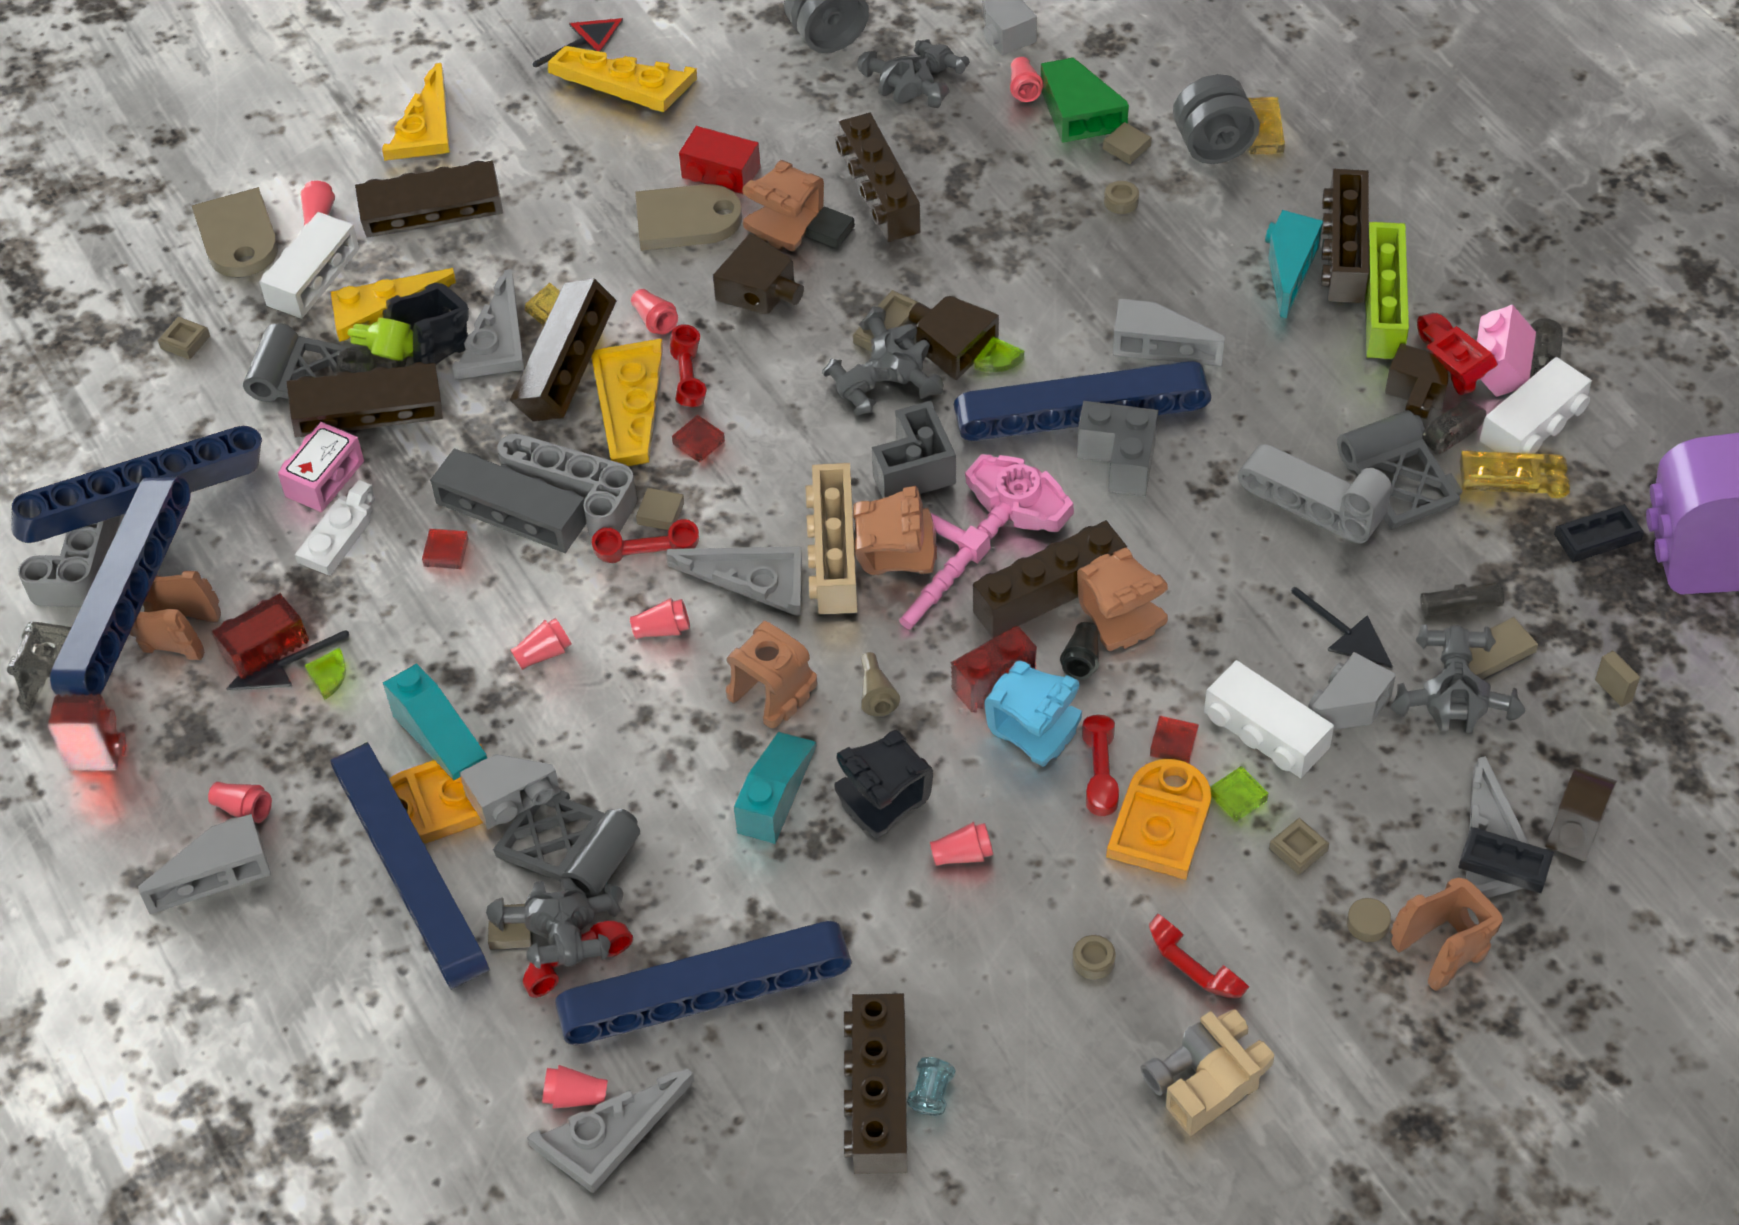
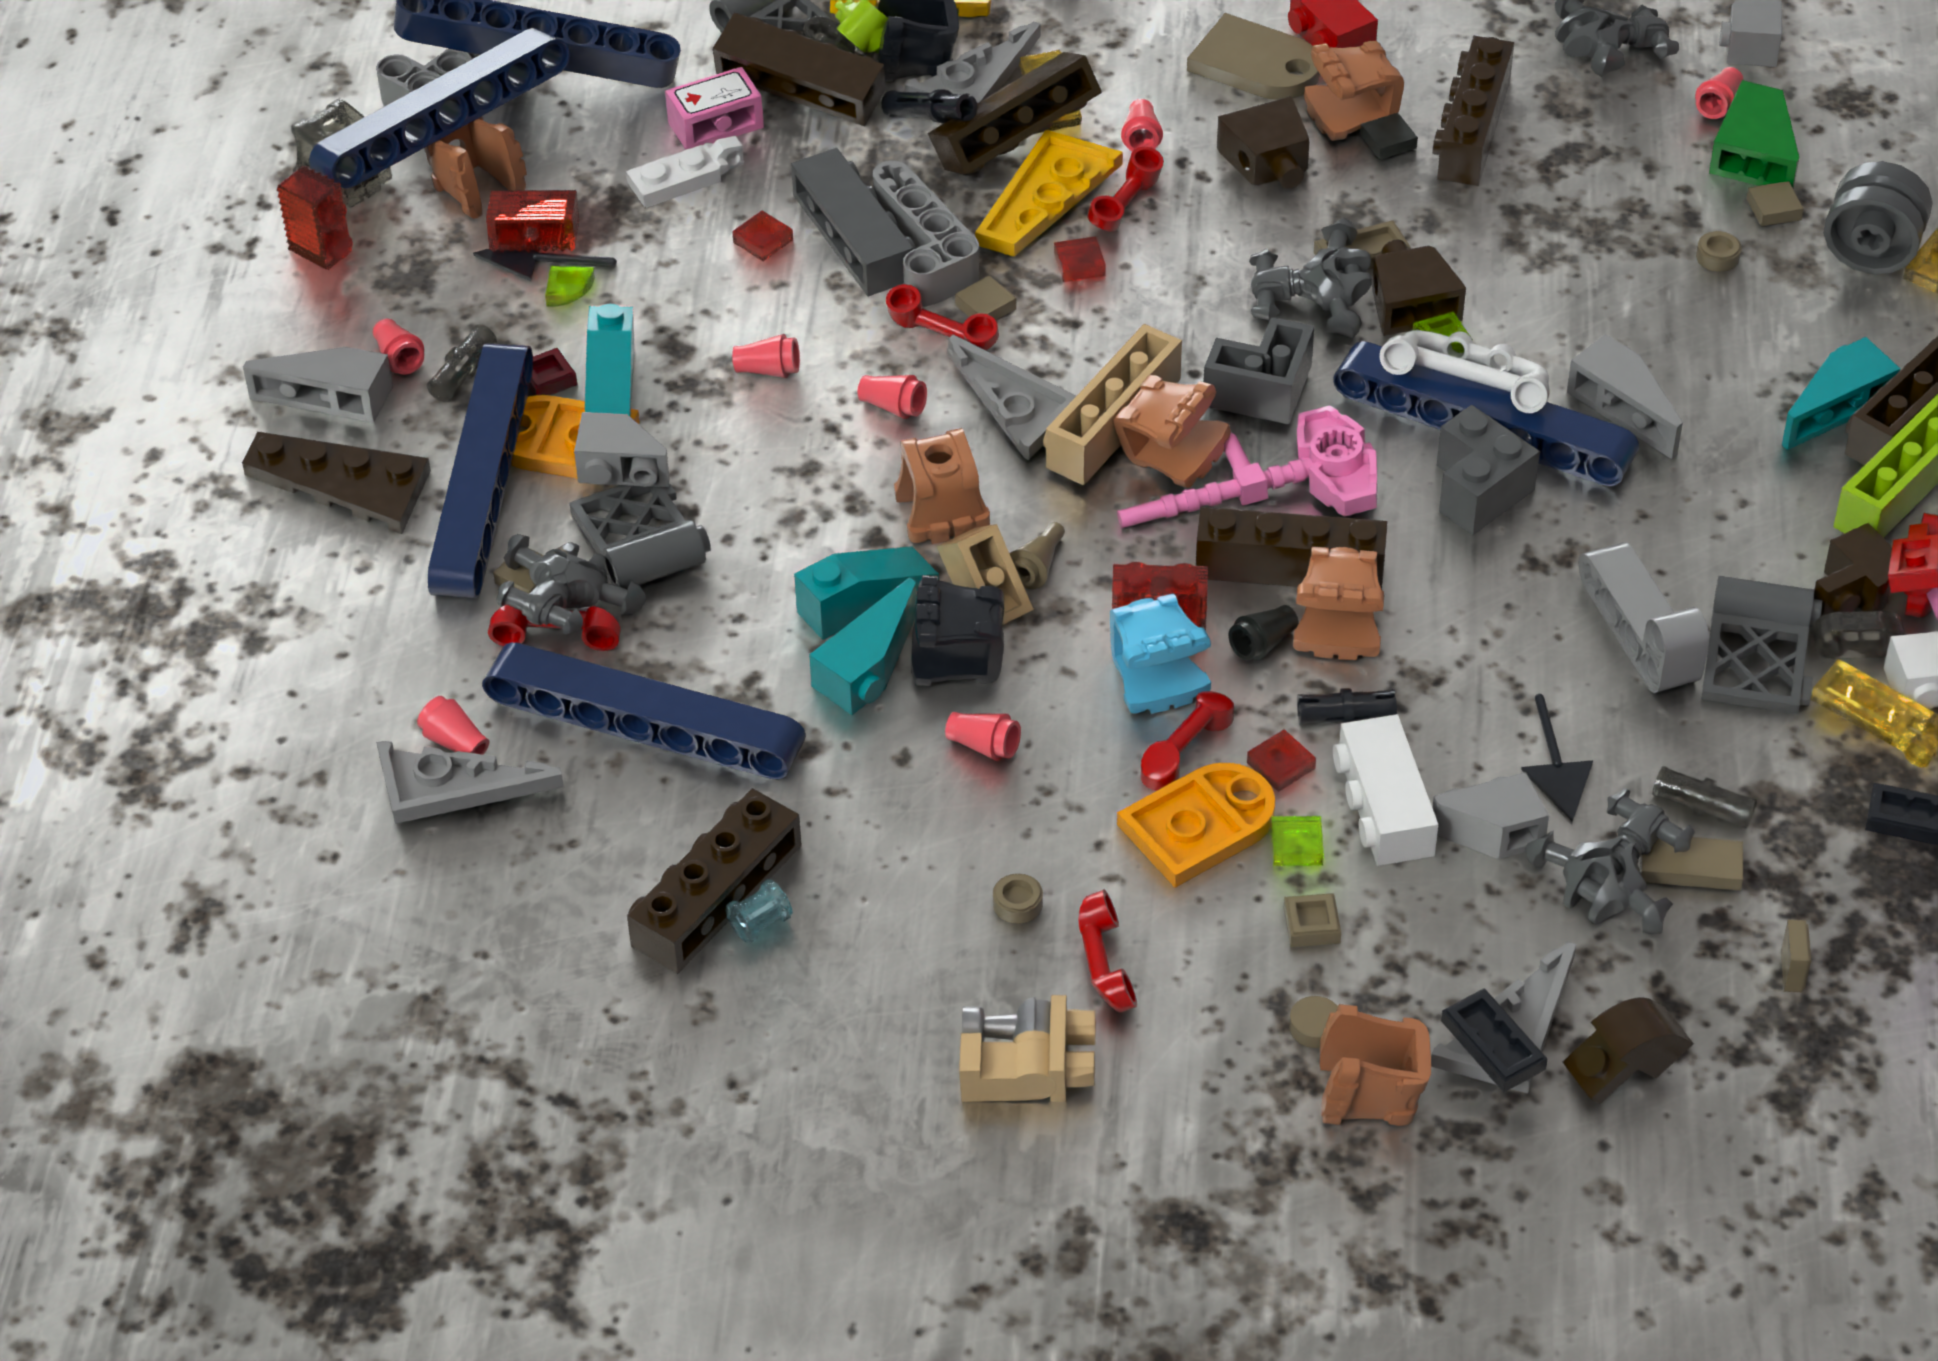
camera: 35 degrees right, 5 degrees down
none -> dark brown wing [242,431,431,534]
none -> clear smoke pin [427,324,497,402]
none -> dark red tile [529,348,578,396]
none -> teal slope [809,577,917,715]
none -> black pin [881,89,977,123]
none -> tan slope [936,524,1034,625]
none -> black pin [1297,688,1397,725]
none -> white bar [1380,330,1550,413]

